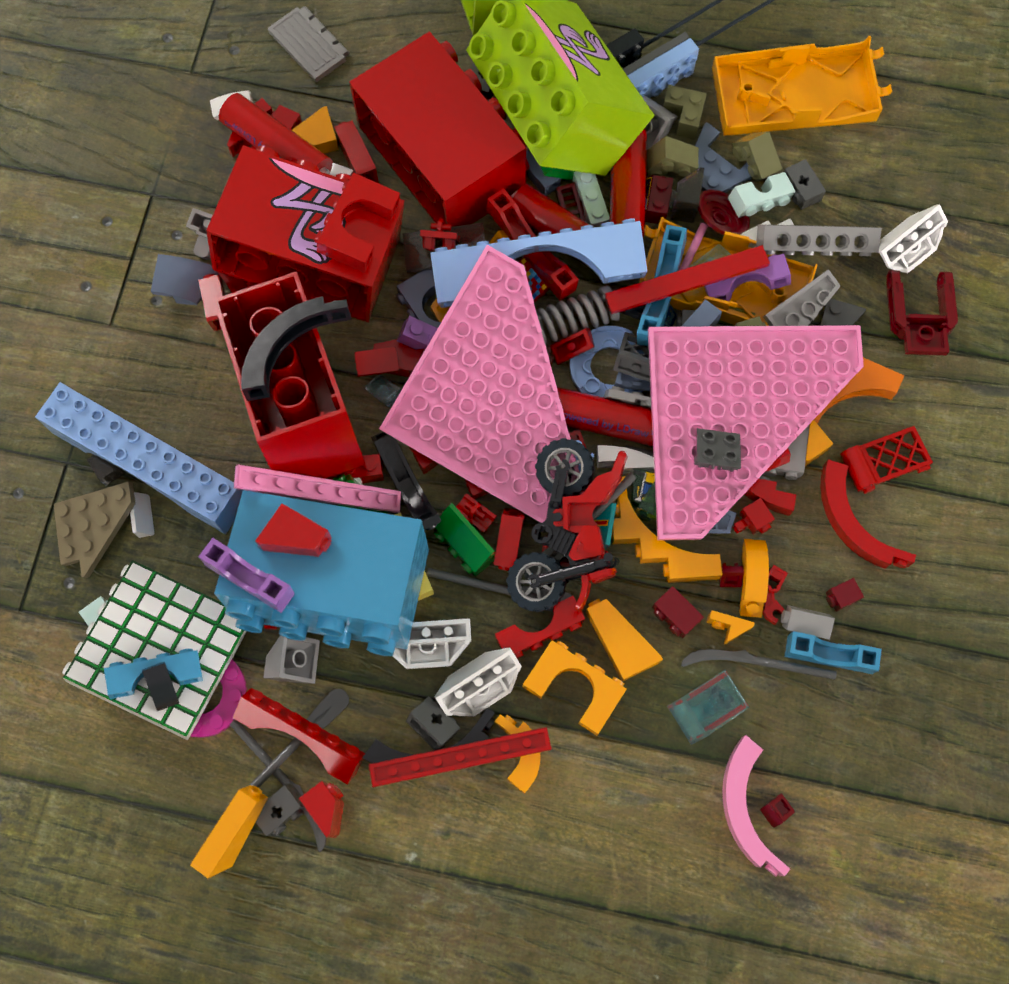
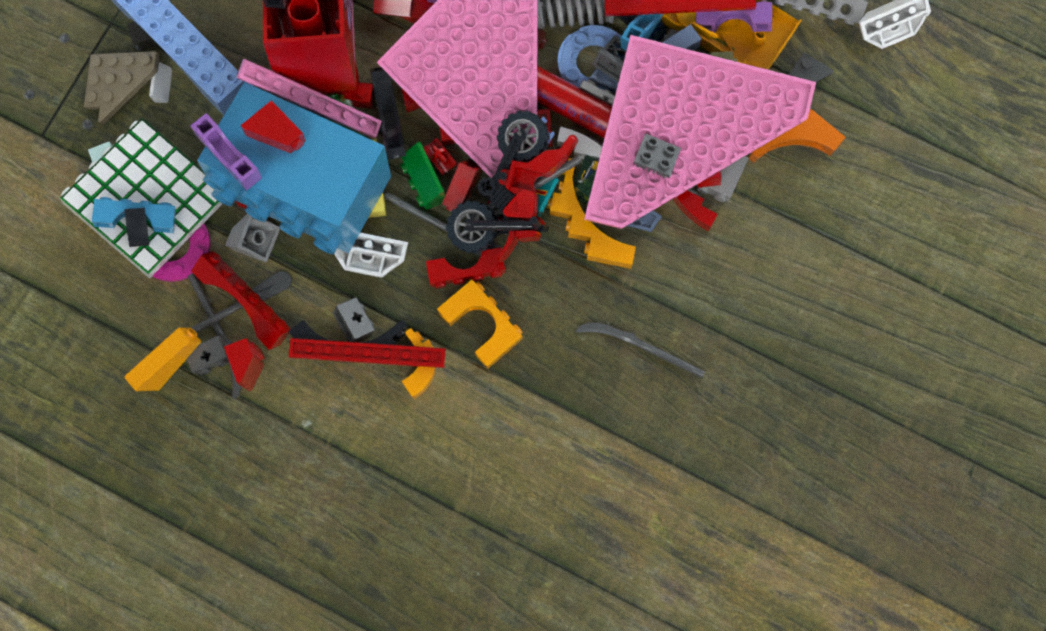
camera: 15 degrees right, 5 degrees up
clear light blue plate [365,374,401,408] -> none
white wedge [434,648,522,717] -> none
red slope [550,328,594,365] -> none
light orange slope [586,599,663,682] -> none
dark red brick [652,586,704,638] -> none
clear light blue slope [667,670,750,745] -> none
light orange slope [707,611,755,645] -> none
dark red tile [719,563,744,587] -> none
bright pink arch [722,735,790,876] -> none
red brick [732,498,775,535] -> none
light orange arch [739,539,769,618] -> none
dark red slope [760,793,795,828] -> none
red piece [762,565,788,625] -> none
light grey wing [763,269,840,326] -> none
light grey brick [781,605,835,640] -> none
dark azure arch [785,631,882,674] -> none
light orange slope [805,420,833,466] -> none
red arch [820,459,916,569] -> none
dark red brick [826,578,864,612] -> none
red piece [840,426,933,494] -> none
dark red plate [886,270,958,355] -> none

